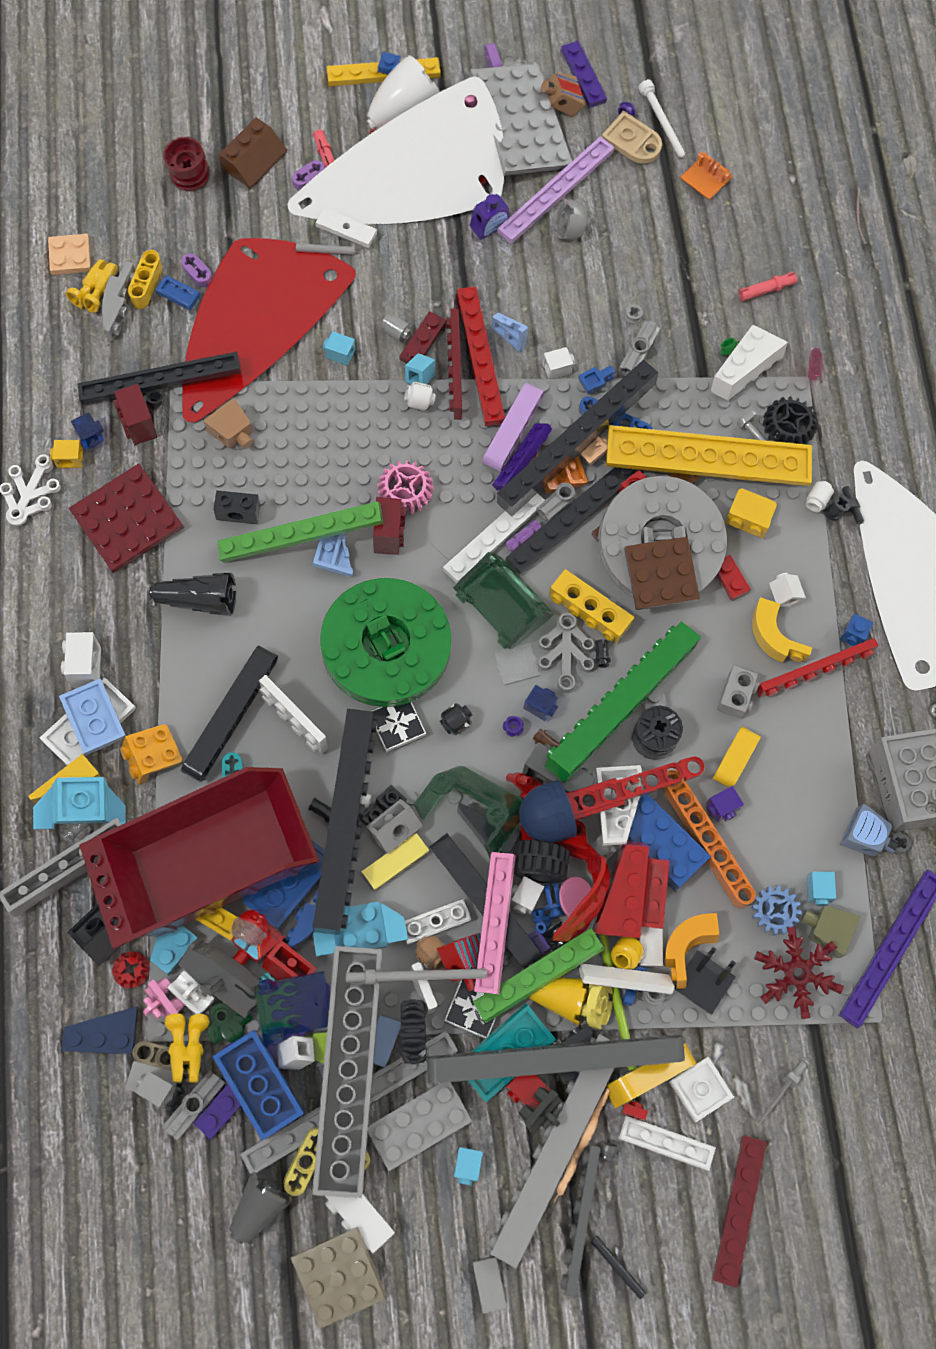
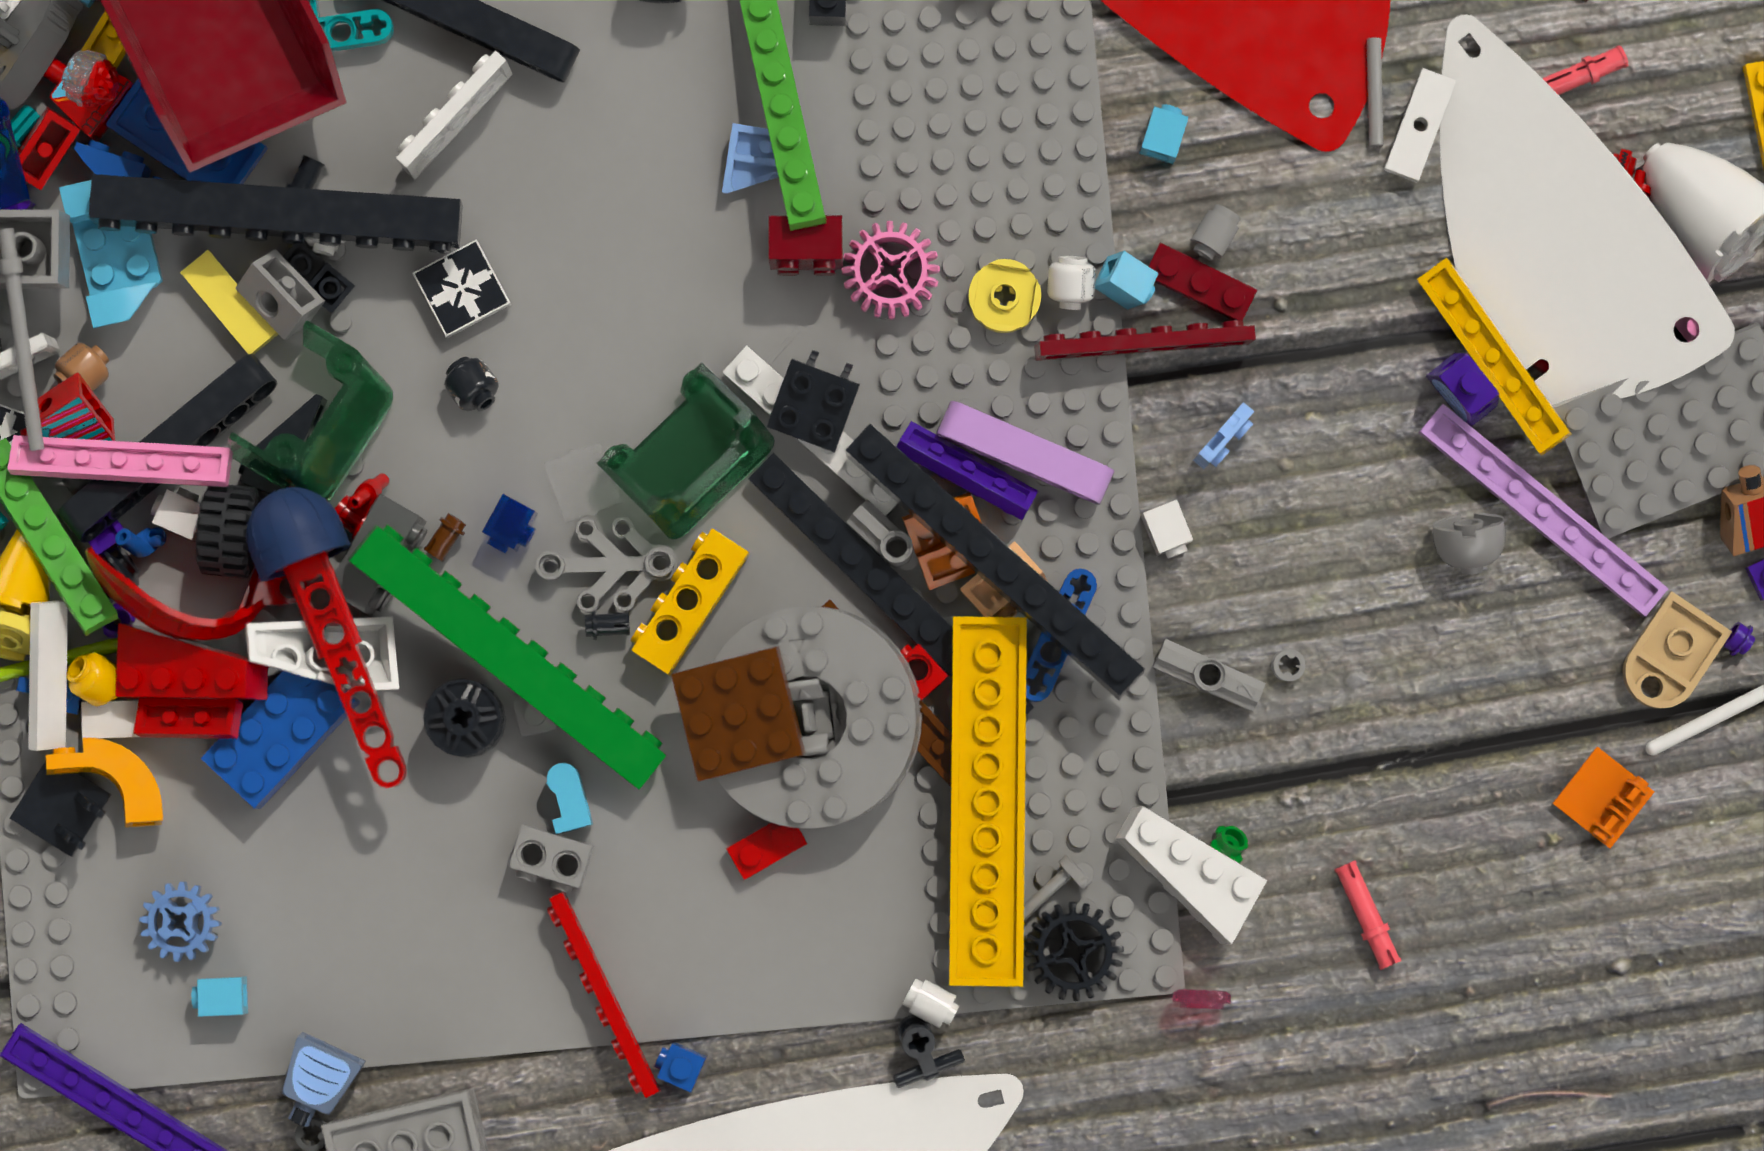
camera: 90 degrees right, 15 degrees up
medium lavender beam [292,161,325,191] -> none
green piece [320,578,451,707] -> none
white tile [405,899,472,945] -> none
red plate [457,287,505,426] -> none
dark purple plate [503,716,524,737] -> none
medium lavender axle [506,520,541,552] -> none
blue arm [544,883,564,918] -> none
bright pink piece [559,877,591,917] -> none
blue plate [578,366,615,395] -> none
orange beam [661,770,755,908] -> none
dark purple brick [706,786,744,822] -> none
yellow beam [712,726,761,788] -> none
yellow bracket [724,488,777,539] -> none
yellow arch [752,597,812,663] -> none
dark red piece [754,926,844,1019] -> none
white brick [769,573,806,607] -> none
olive torso [801,906,861,959] -> none
none -> medium azure leg [547,763,594,834]
none -> black plate [767,350,860,453]
none -> light yellow plate [968,259,1041,333]
none -> yellow plate [1417,258,1572,455]

